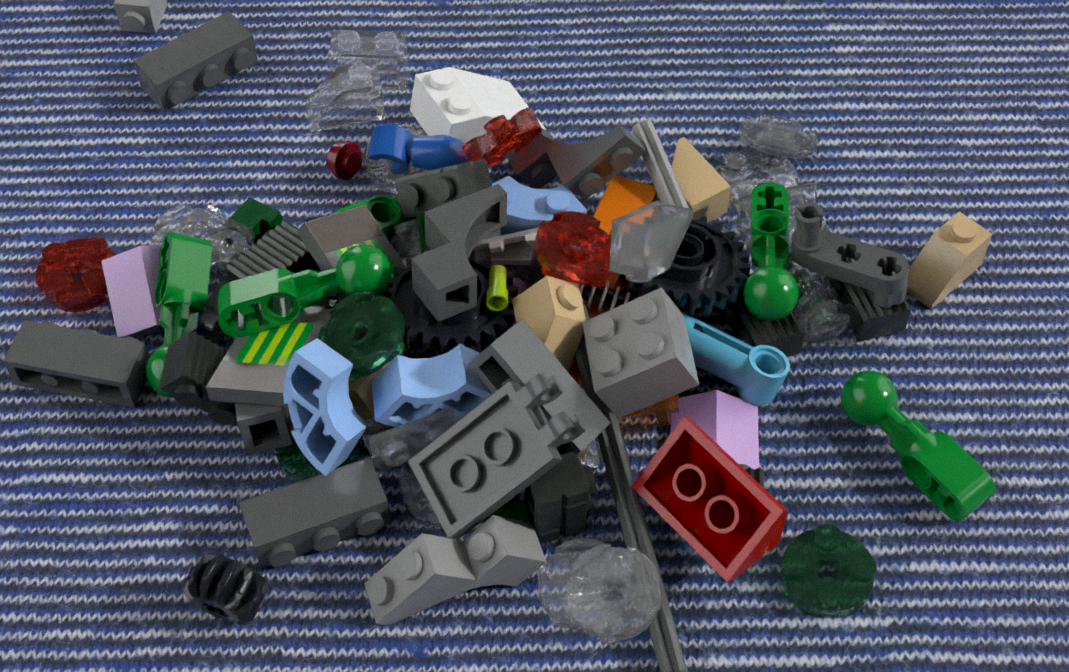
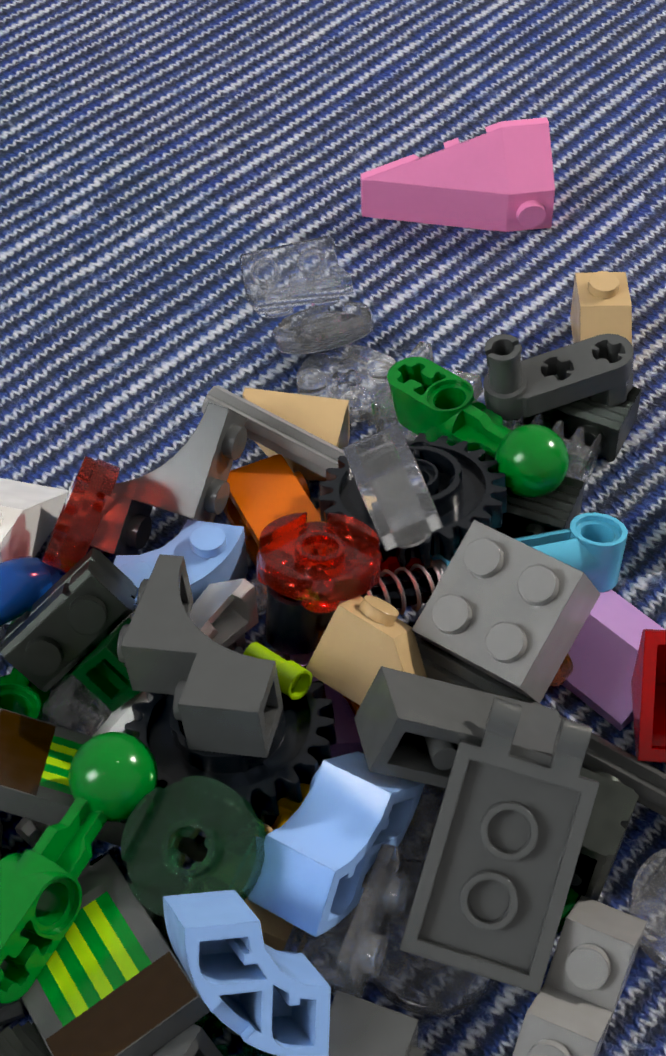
camera: 45 degrees left, 5 degrees down
none -> clear bracket [239,236,354,318]
none -> bright pink wedge [360,117,555,232]

